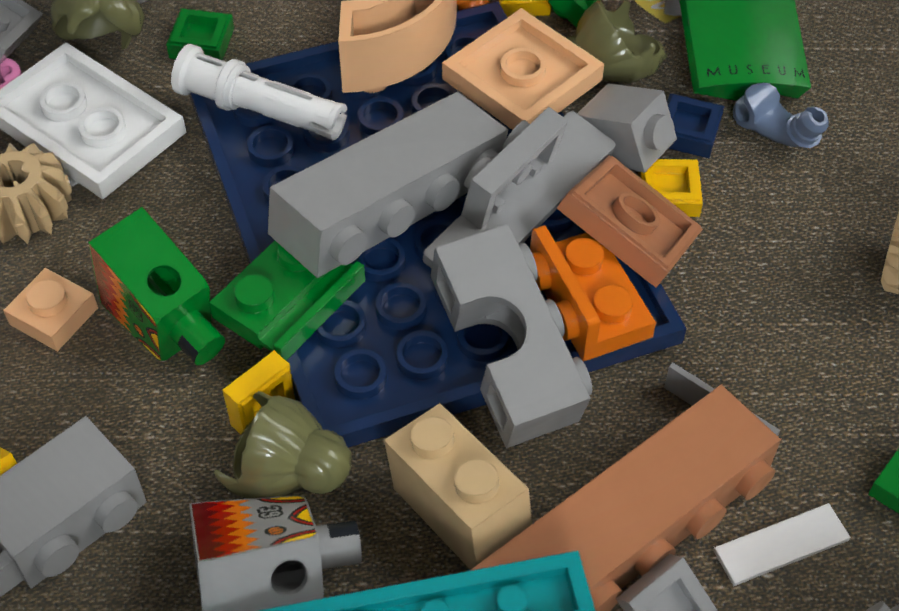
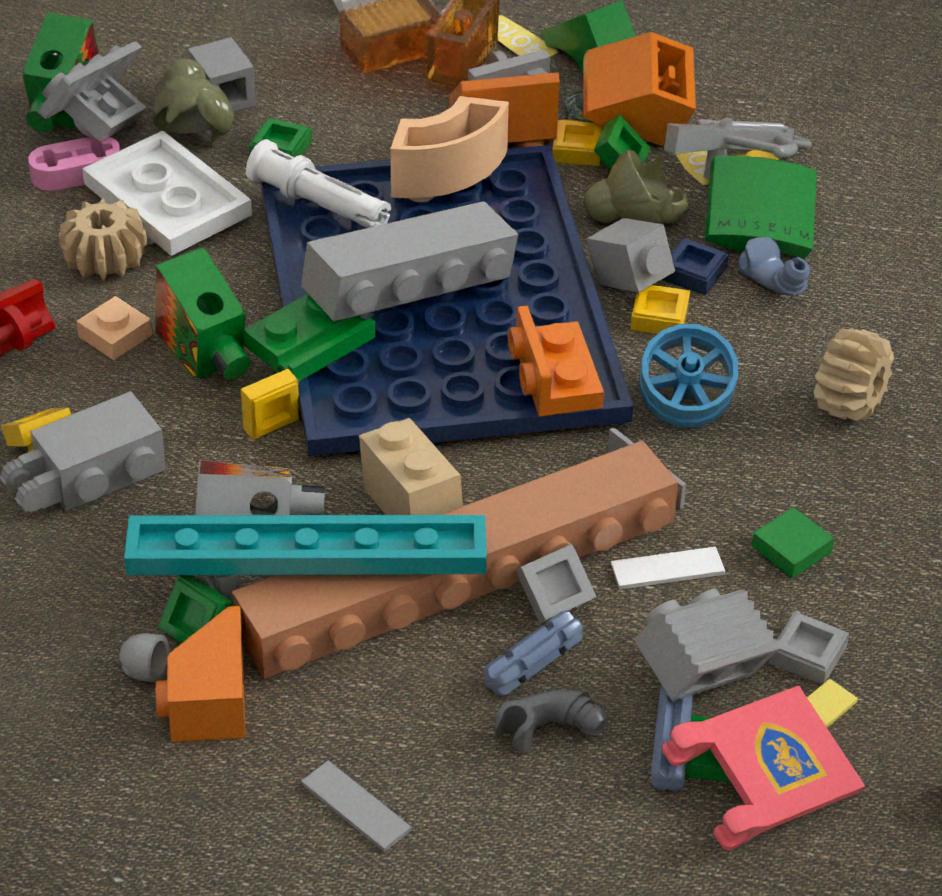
camera: 10 degrees right, 10 degrees down
olive piece [214,391,352,499] -> none
light grey bracket [423,107,616,268] -> none
light grey arch [430,223,592,449] -> none
light nougat plate [442,8,604,130] -> none
nougat tile [557,155,703,288] -> none
none -> dark azure wheel [639,324,738,428]

